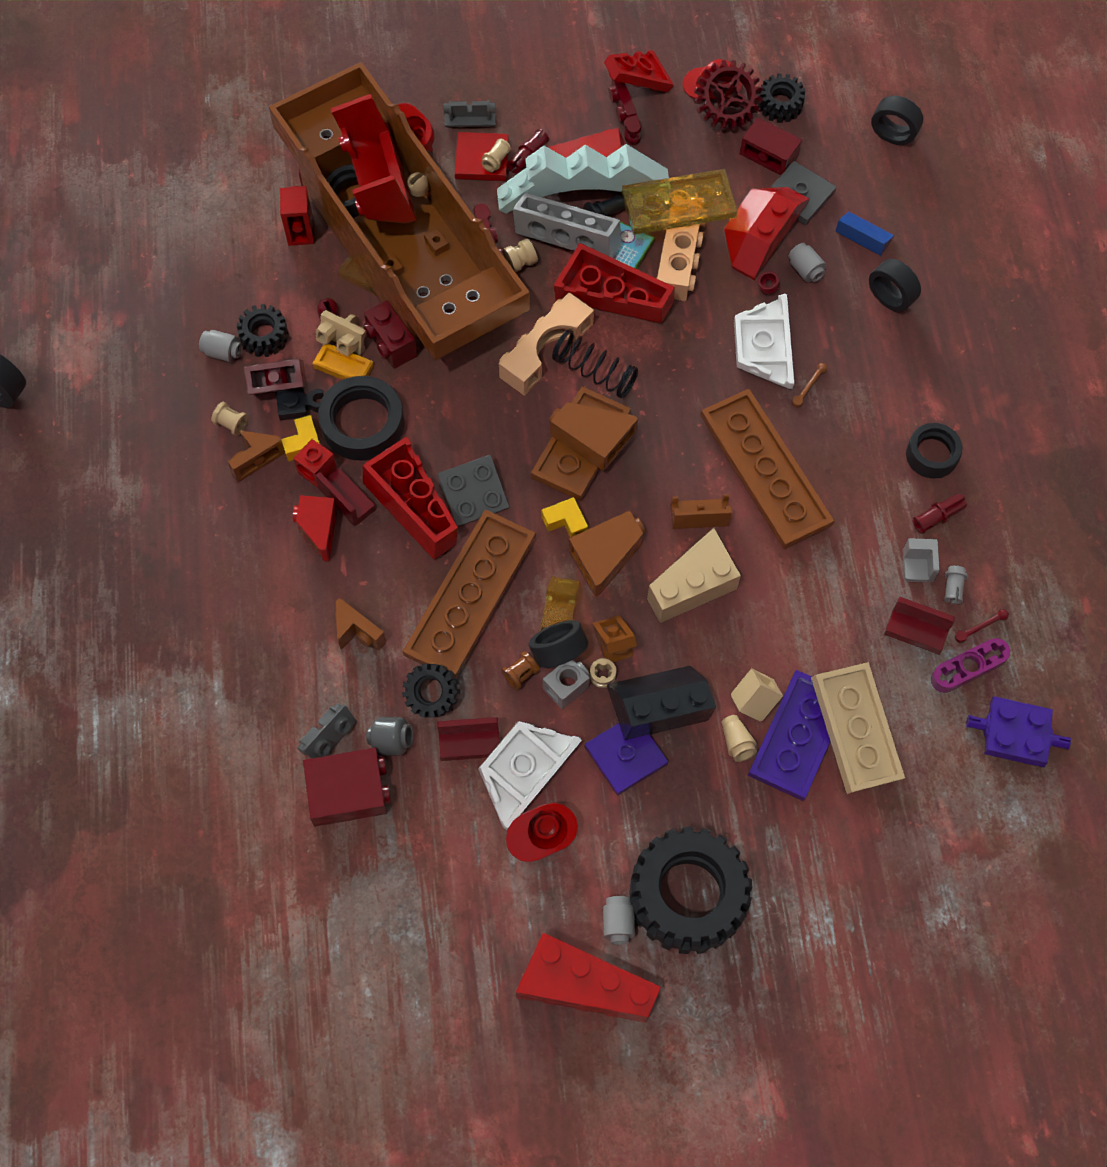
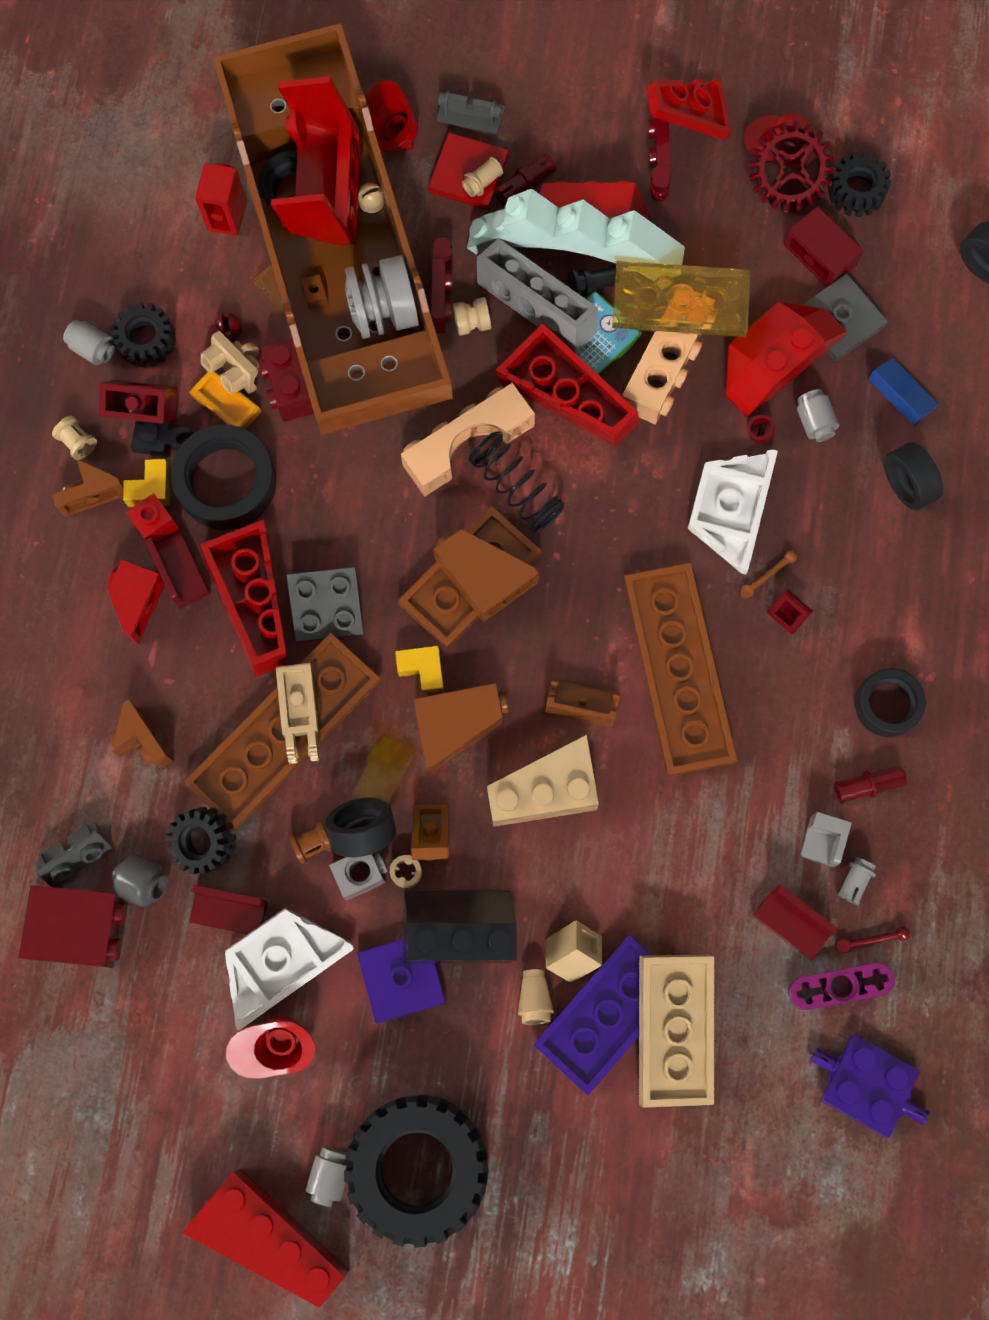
camera: 20 degrees right, 10 degrees up
none -> tan hinge [276,663,320,764]
none -> light grey wheel [344,255,418,339]
none -> dark red slope [767,589,813,635]

